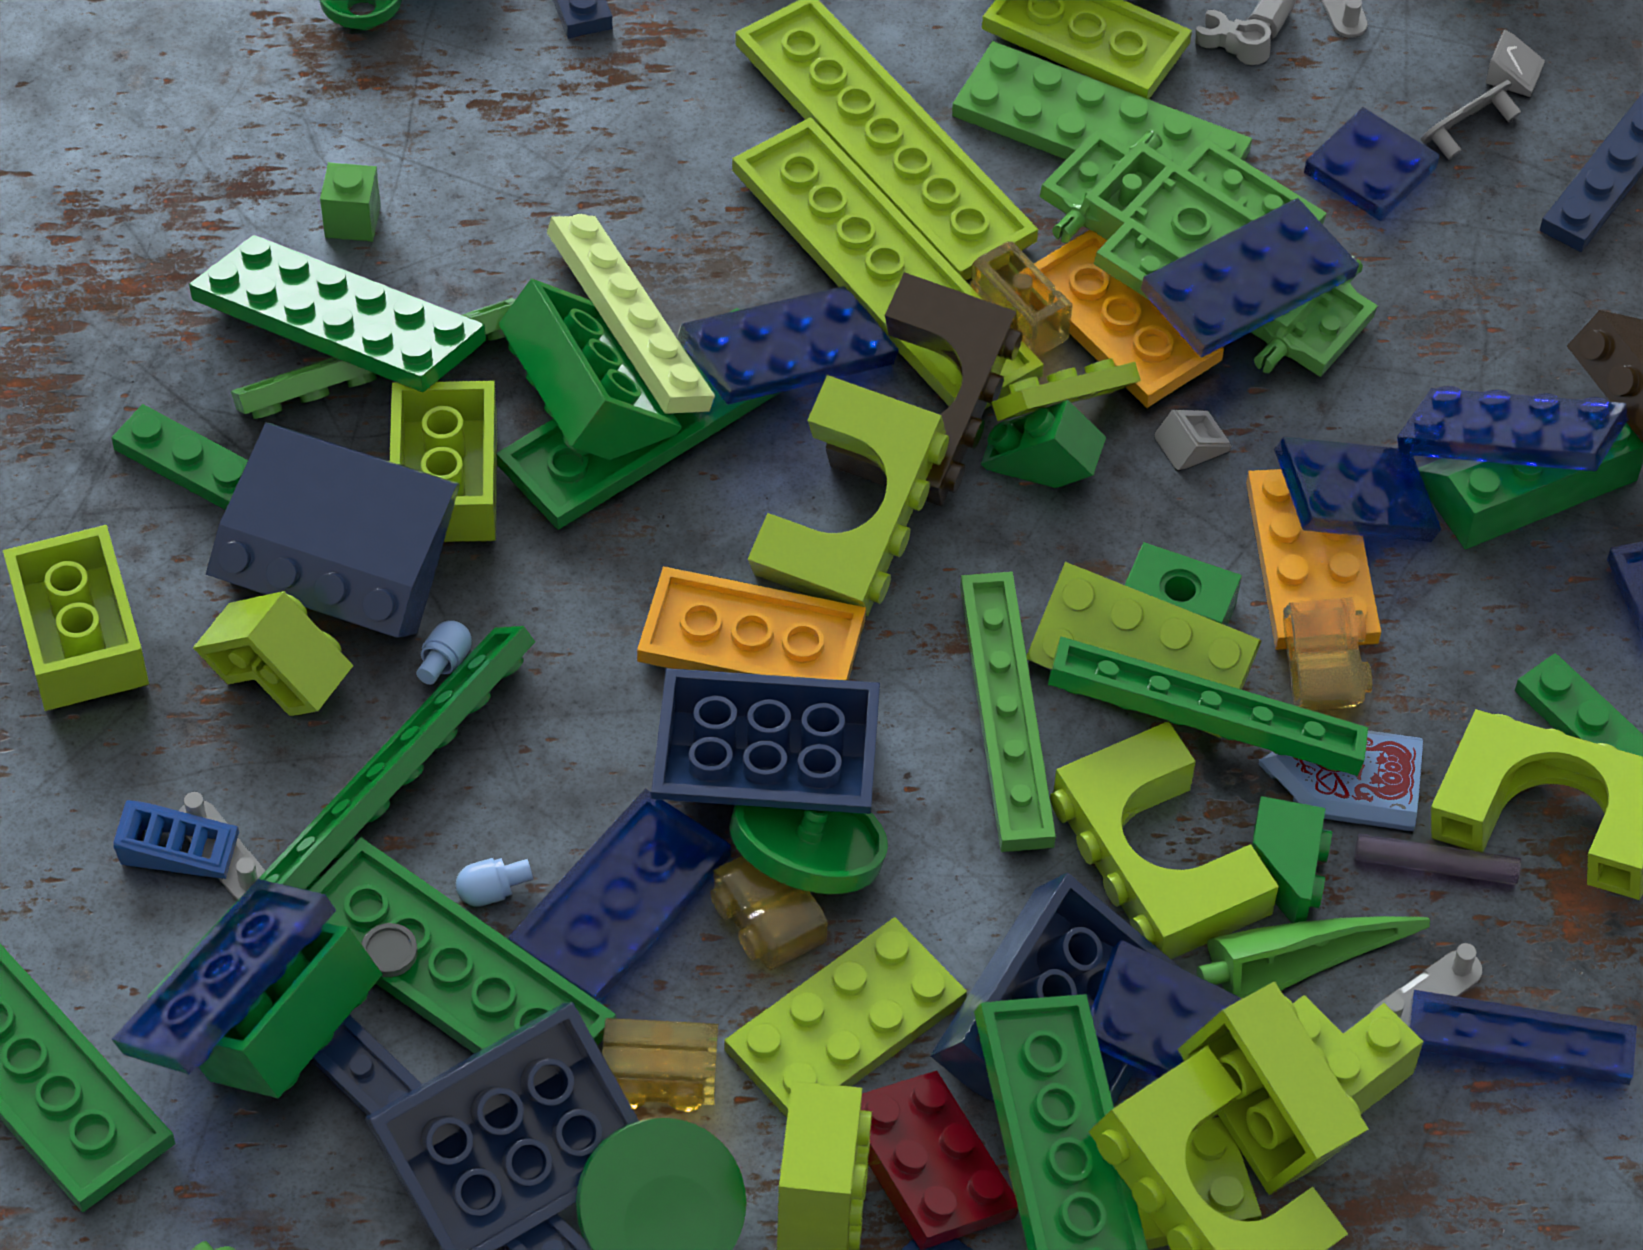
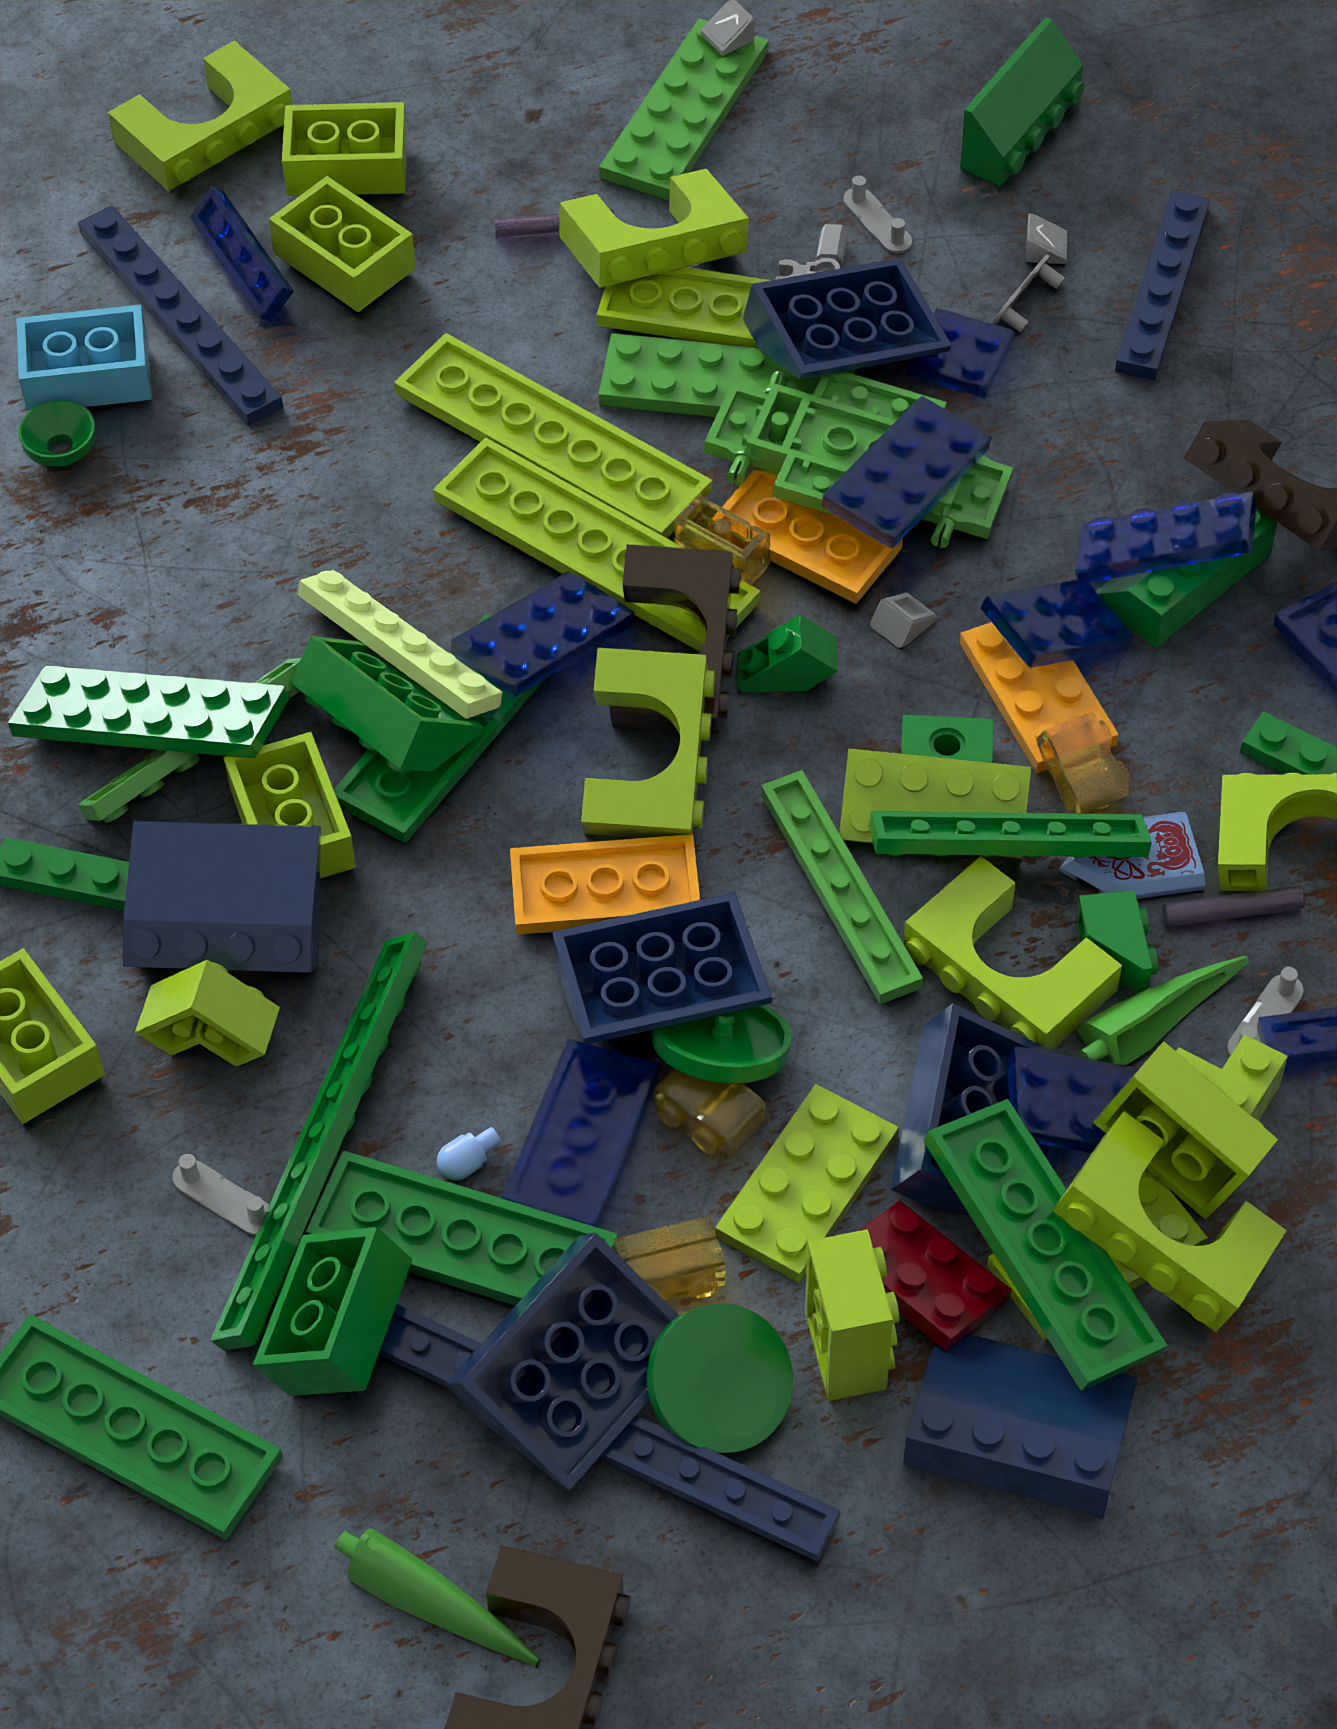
camera: 15 degrees left, 0 degrees up
clear blue plate [111,879,337,1075] -> none
blue slope [114,800,239,879] -> none
bright green brick [320,162,381,242] -> none
dark grey piece [362,923,418,977] -> none
light blue cylinder [416,620,472,685] -> none
lime plate [992,358,1141,421] -> none
none -> dark blue slope [743,258,952,379]

